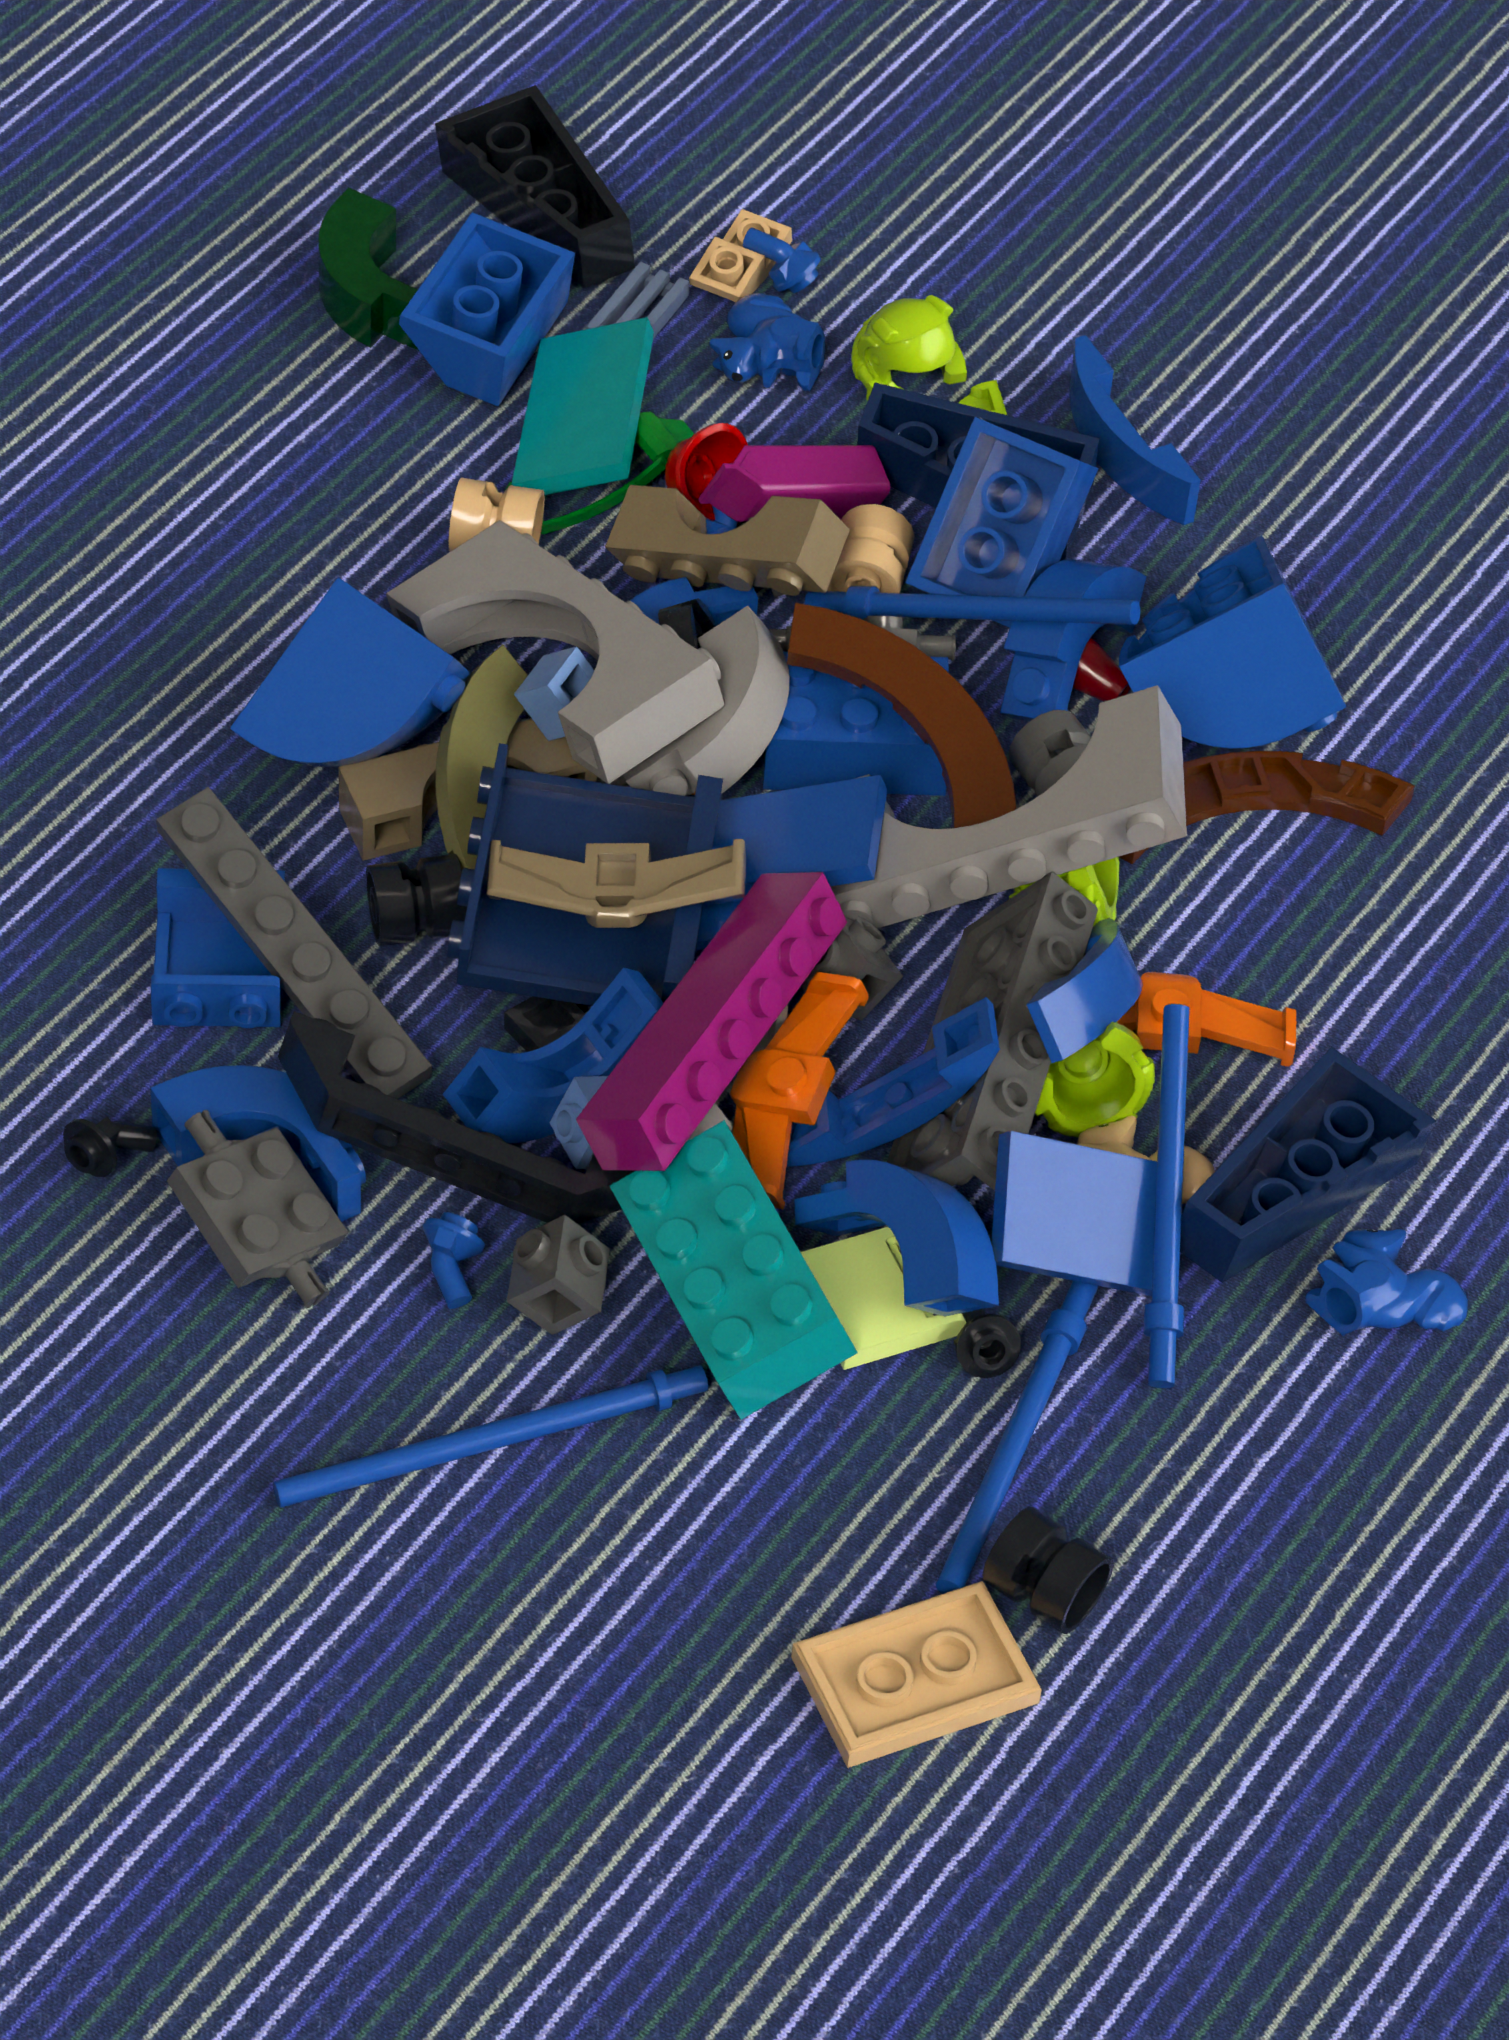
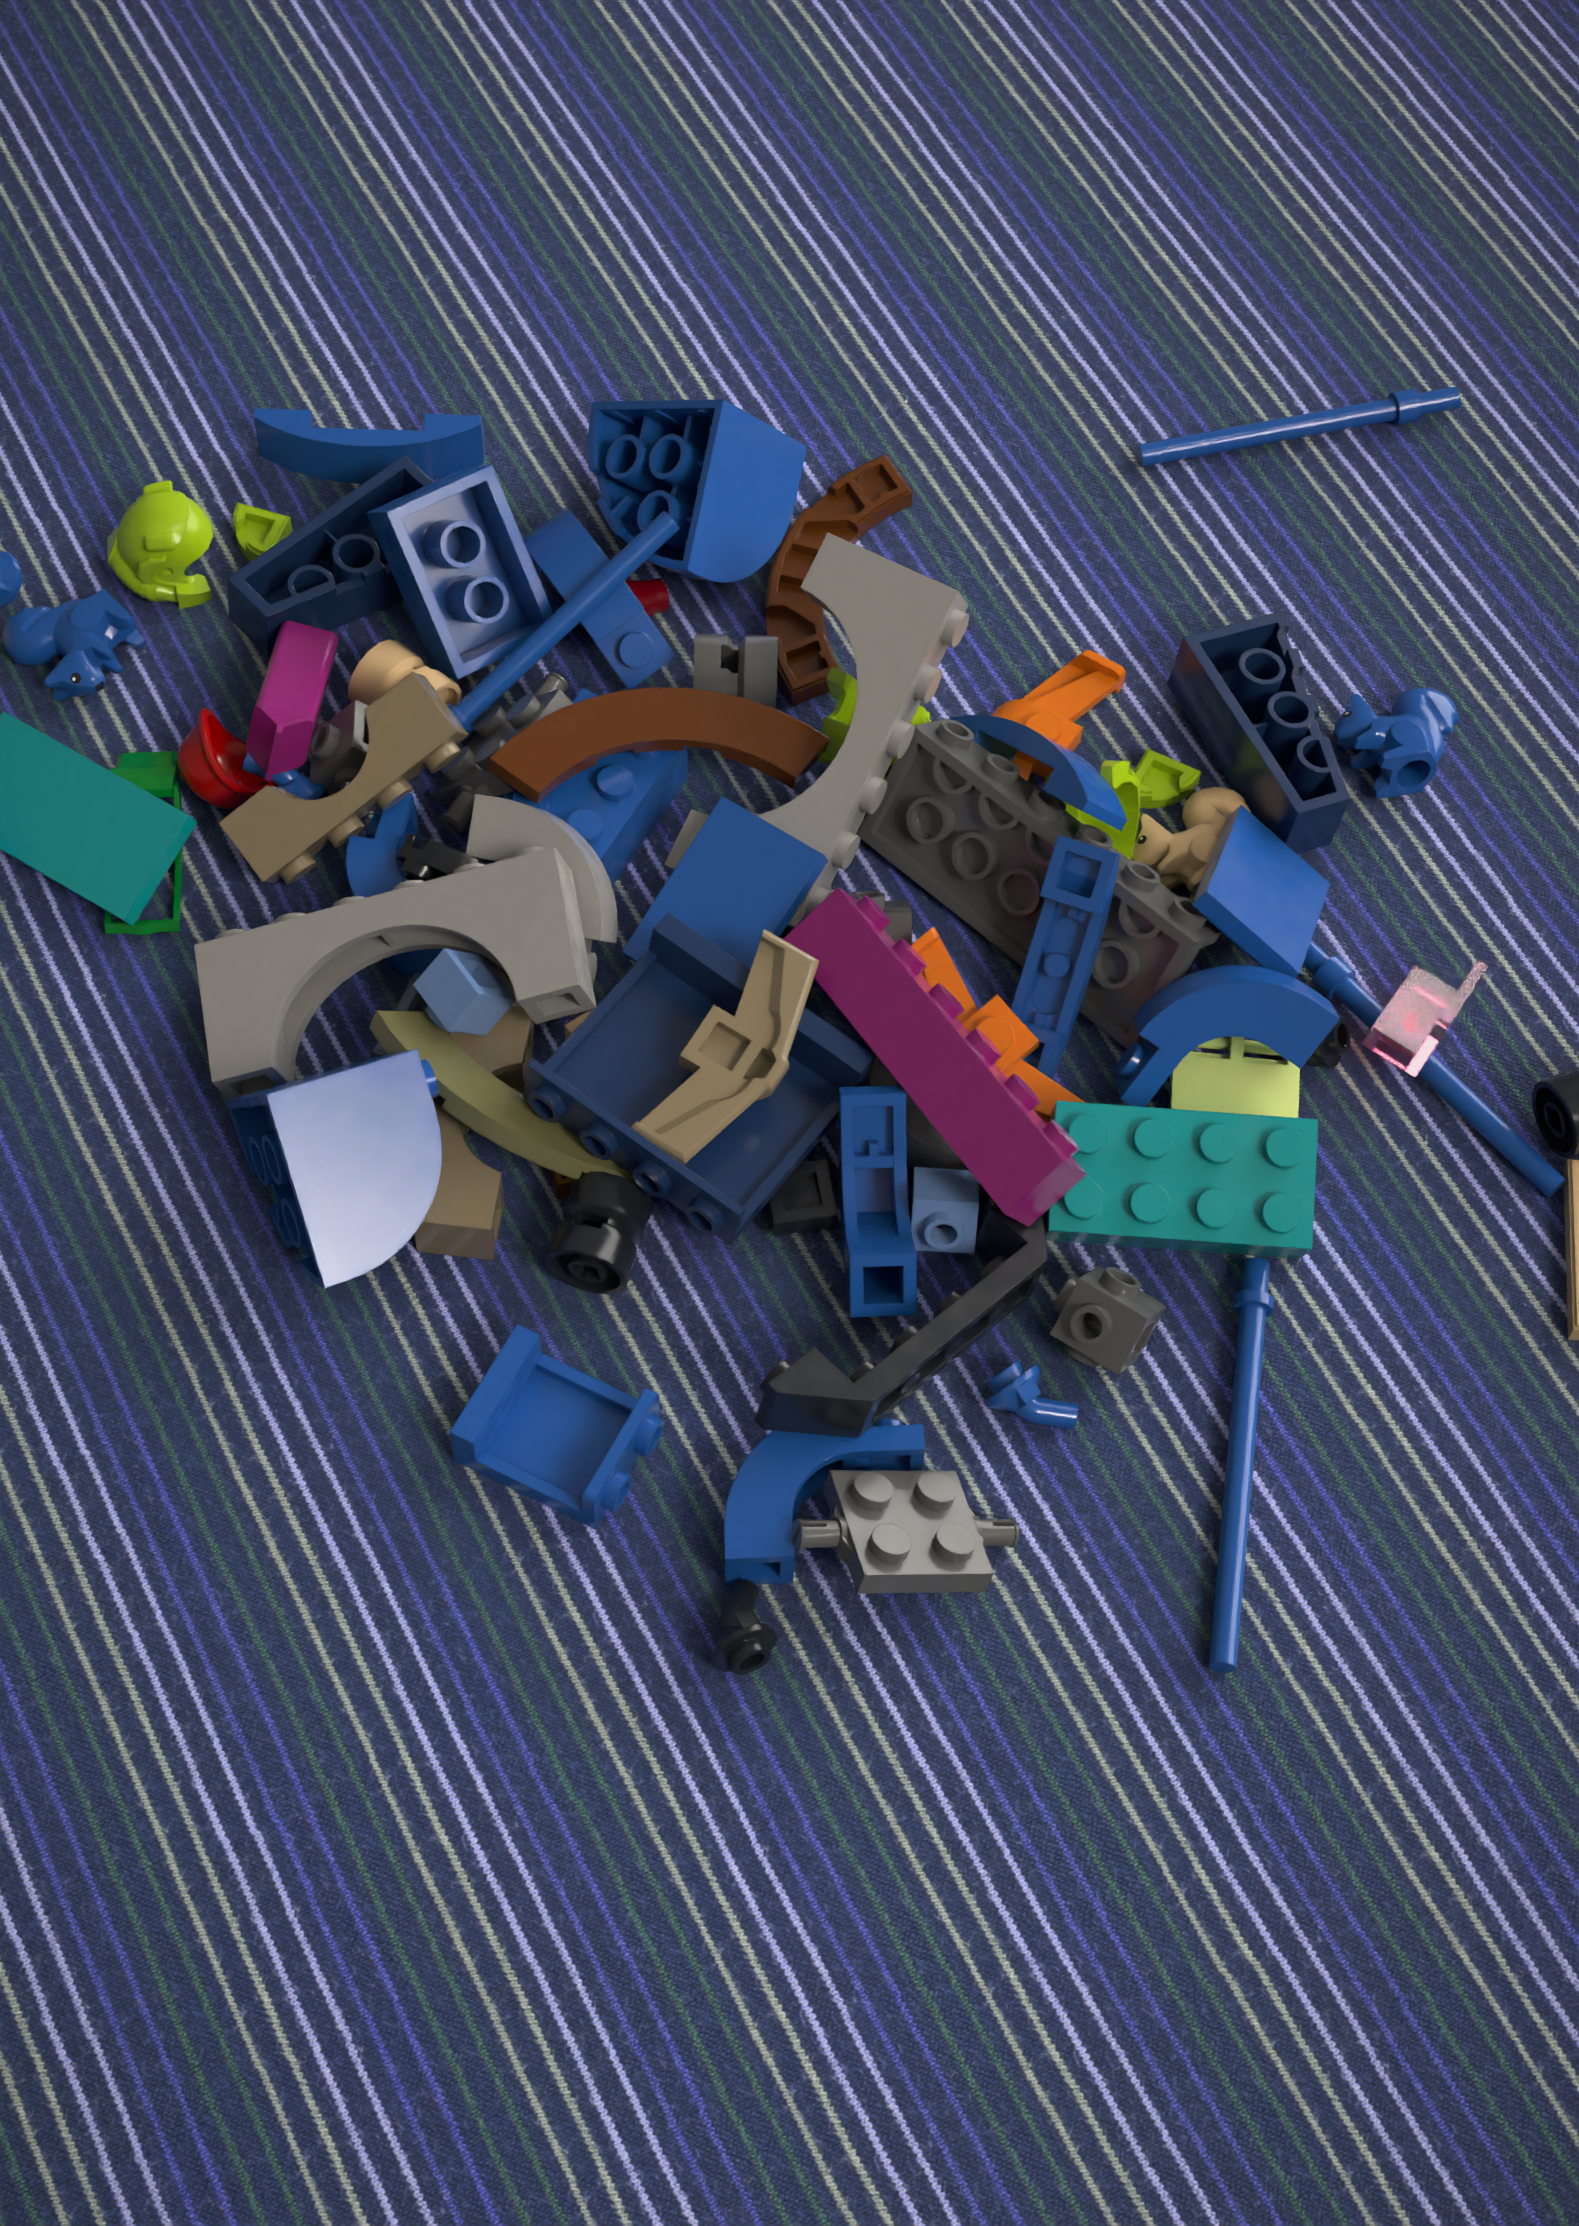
camera: 60 degrees left, 10 degrees up
dark grey plate [156,787,432,1099] -> none
tan wheel [449,478,545,552] -> none
blue bar [1143,1004,1190,1388] -> none
none -> lime tile [1134,748,1201,809]
none -> clear pink panel [1361,959,1489,1078]

